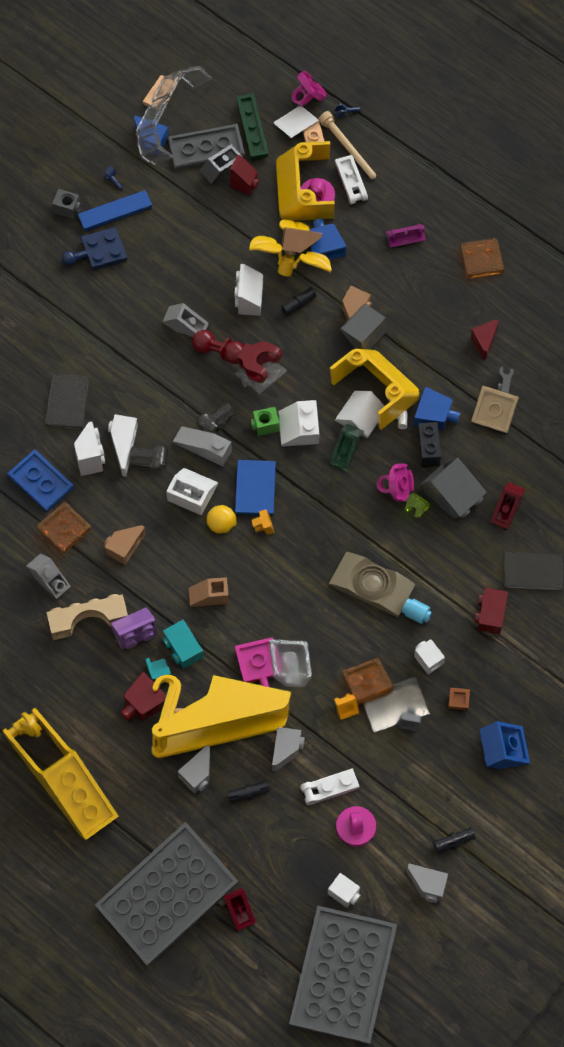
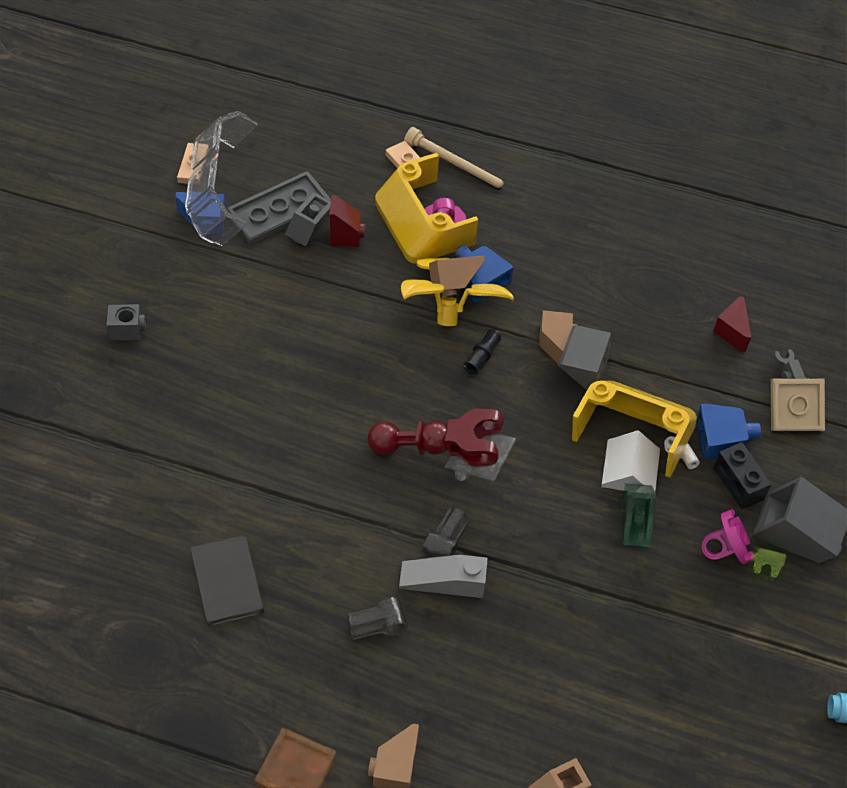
camera: 25 degrees left, 10 degrees down
blue tile [7,449,74,513] -> none
dark blue plate [62,227,127,270] -> none
white slope [74,422,105,476] -> none
blue tile [78,190,152,231] -> none
dark blue hand [104,166,123,190] -> none
white slope [108,415,138,477] -> none
light grey slope [163,303,209,337] -> none
white slope [166,468,218,515] -> none
yellow hair [207,505,237,534] -> none
white slope [235,264,263,316] -> none
blue tile [235,460,276,516] -> none
dark green plate [236,93,269,160] -> none
bright green brick [250,407,280,436] -> none
light orange tile [252,509,274,535] -> none
white sticker [274,106,318,138] -> none
white slope [278,400,319,447] -> none
dark pink tile [292,70,327,106] -> none
dark tan slope [329,552,415,617] -> none
dark blue hand [334,104,360,118] -> none
white plate [335,155,368,205] -> none
magenta hinge [386,224,426,248] -> none
clear orange plate [461,238,504,278] -> none

